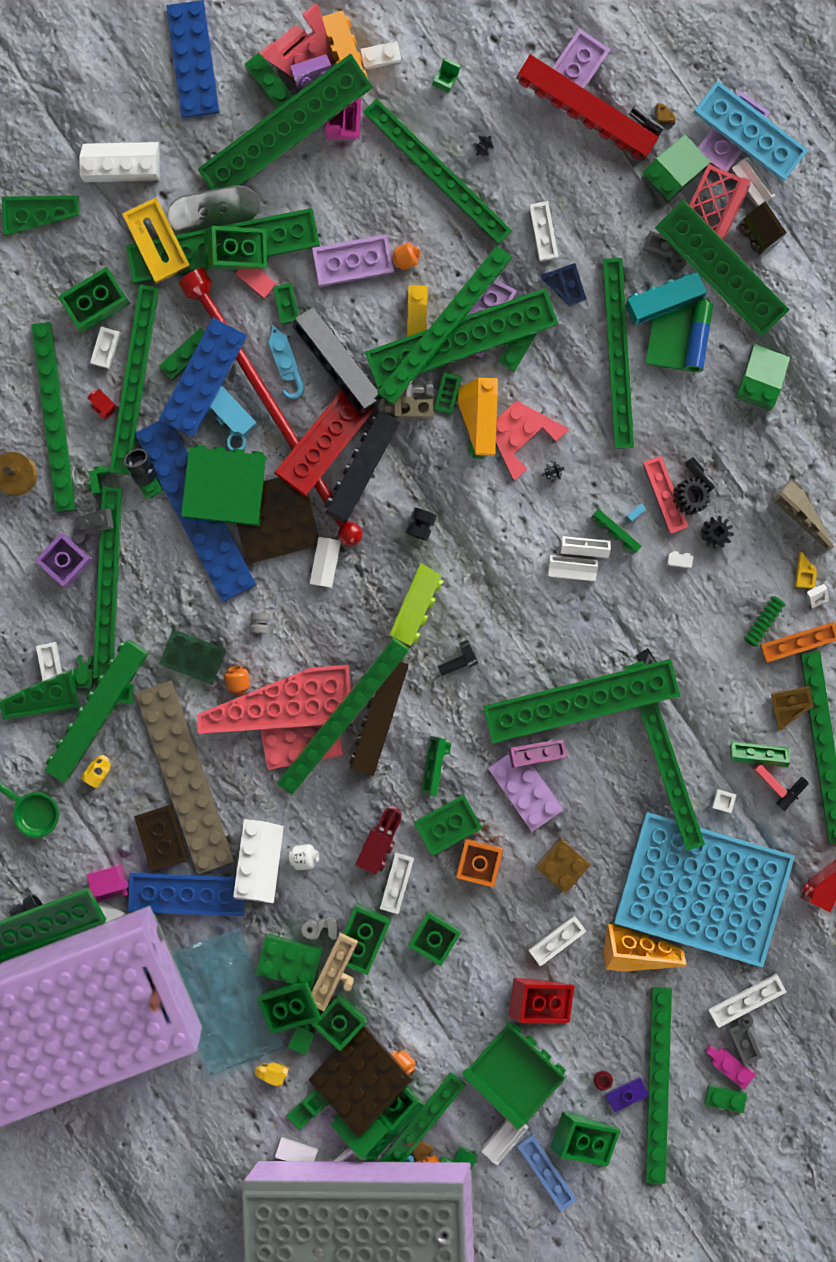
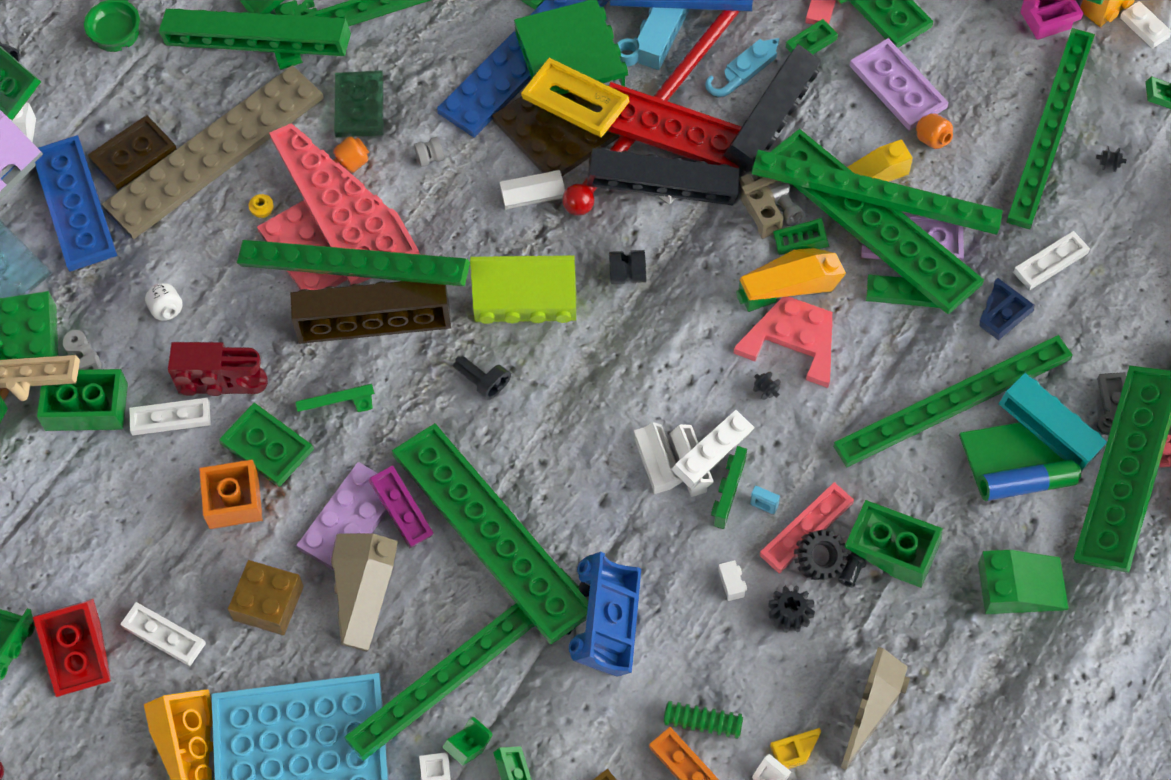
camera: 70 degrees right, 25 degrees down
yellow rock [81,755,111,788] -> none
dark pink plate [86,863,129,903] -> none
white slope [233,819,284,903] -> none
green brick [408,910,461,966] -> none
none -> yellow plate [248,194,274,218]
none -> dark tan wedge [331,533,398,652]
none -> green bracket [442,717,493,766]
none -> yellow piece [521,58,630,138]
none -> blue piece [569,551,641,677]
none -> white plate [671,410,755,488]
none -> green slope [845,500,943,588]

